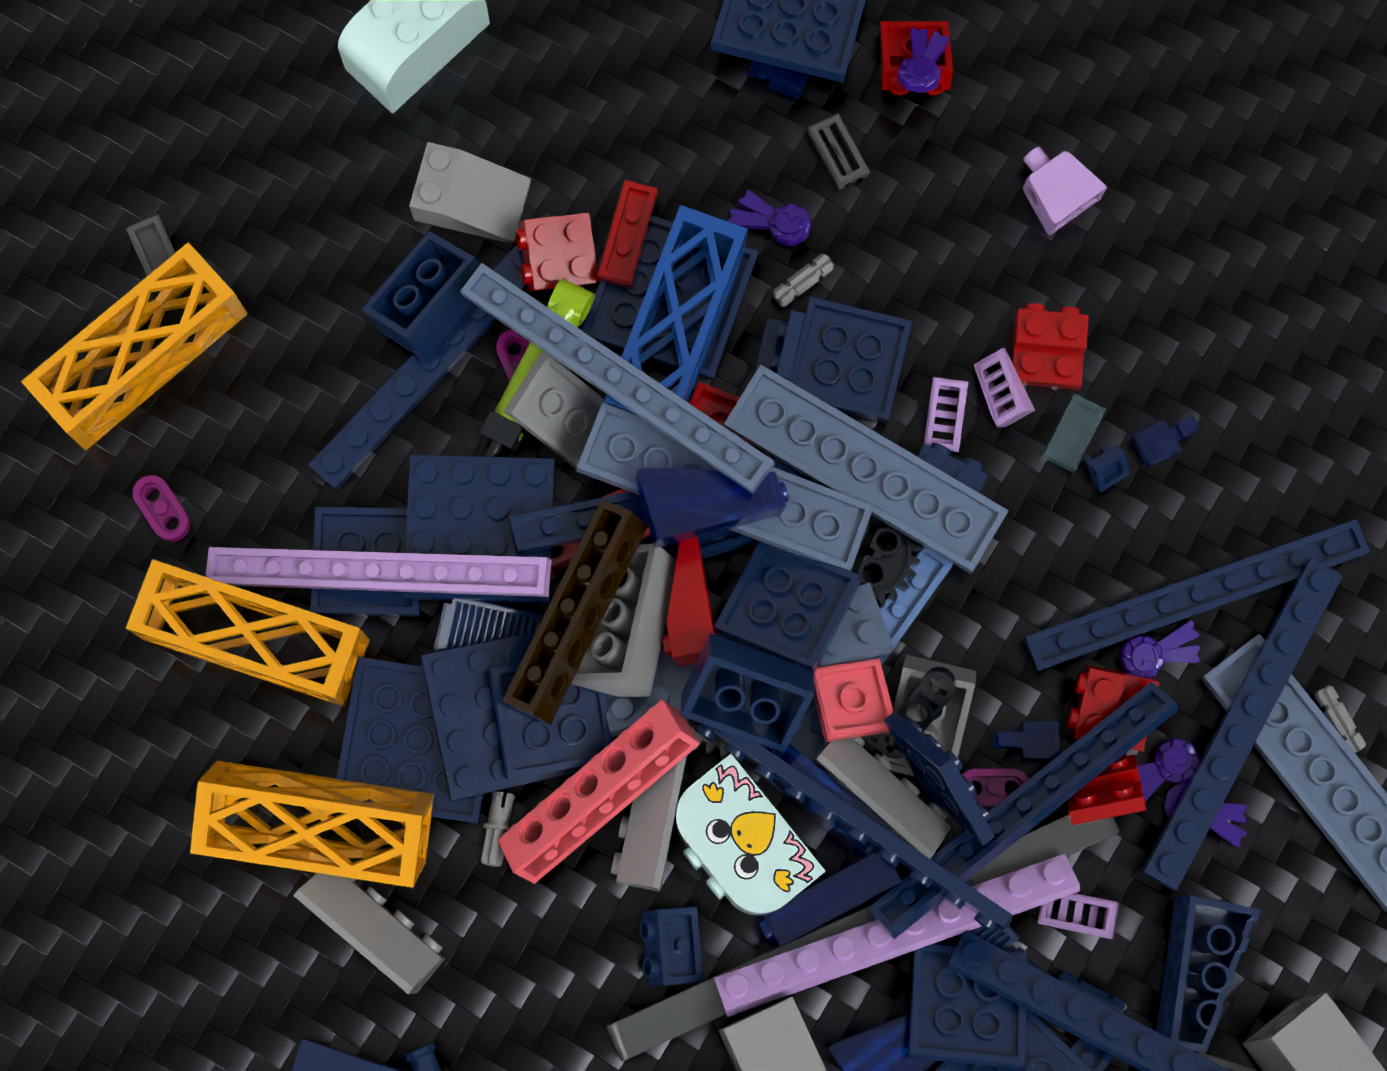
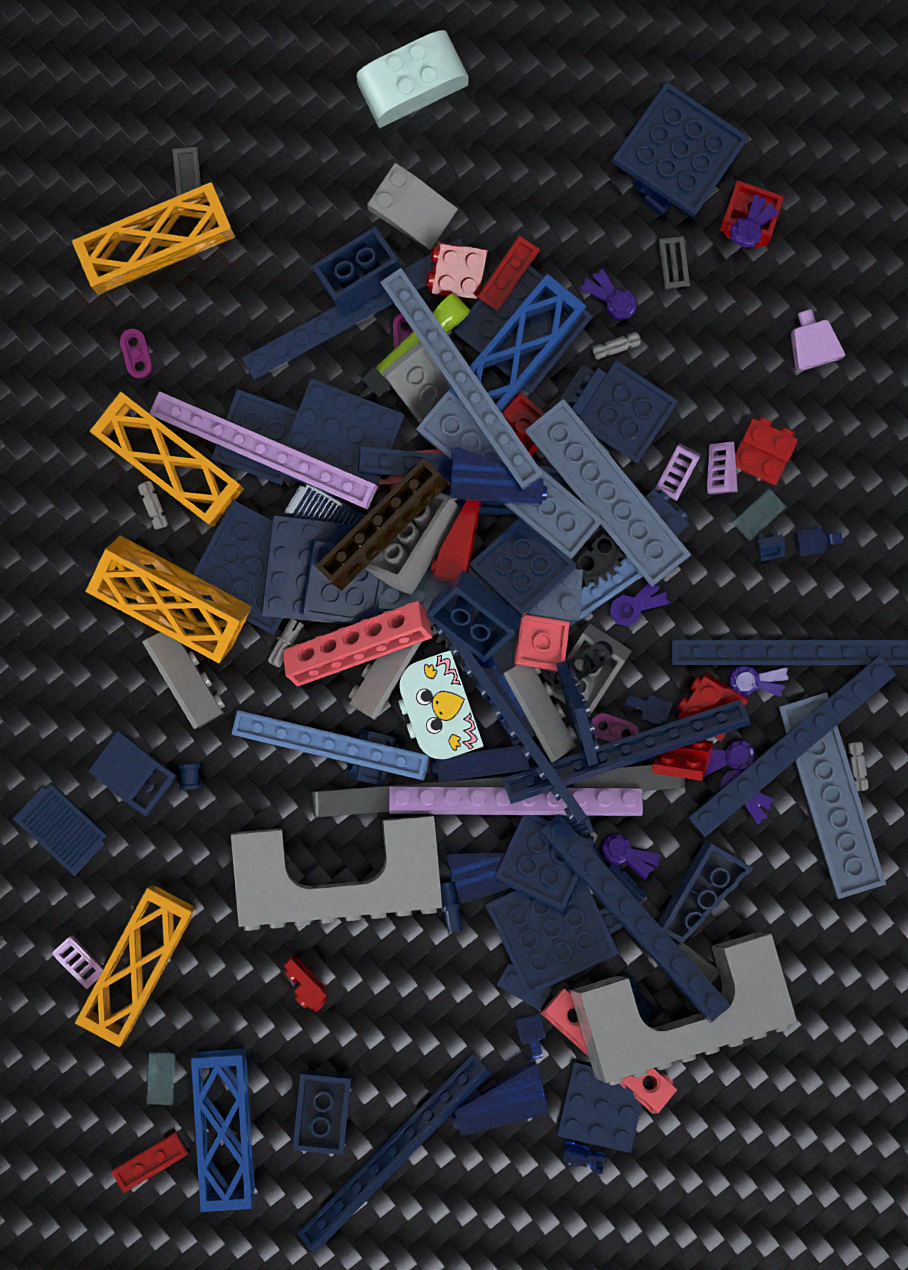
camera: 20 degrees right, 10 degrees up
lavender slope [1037,893,1119,940] -> none
none -> light grey axle [138,481,168,530]
none -> medium blue tile [231,710,430,780]
none -> dark purple piece [601,834,661,879]
none -> dark purple piece [610,583,670,626]

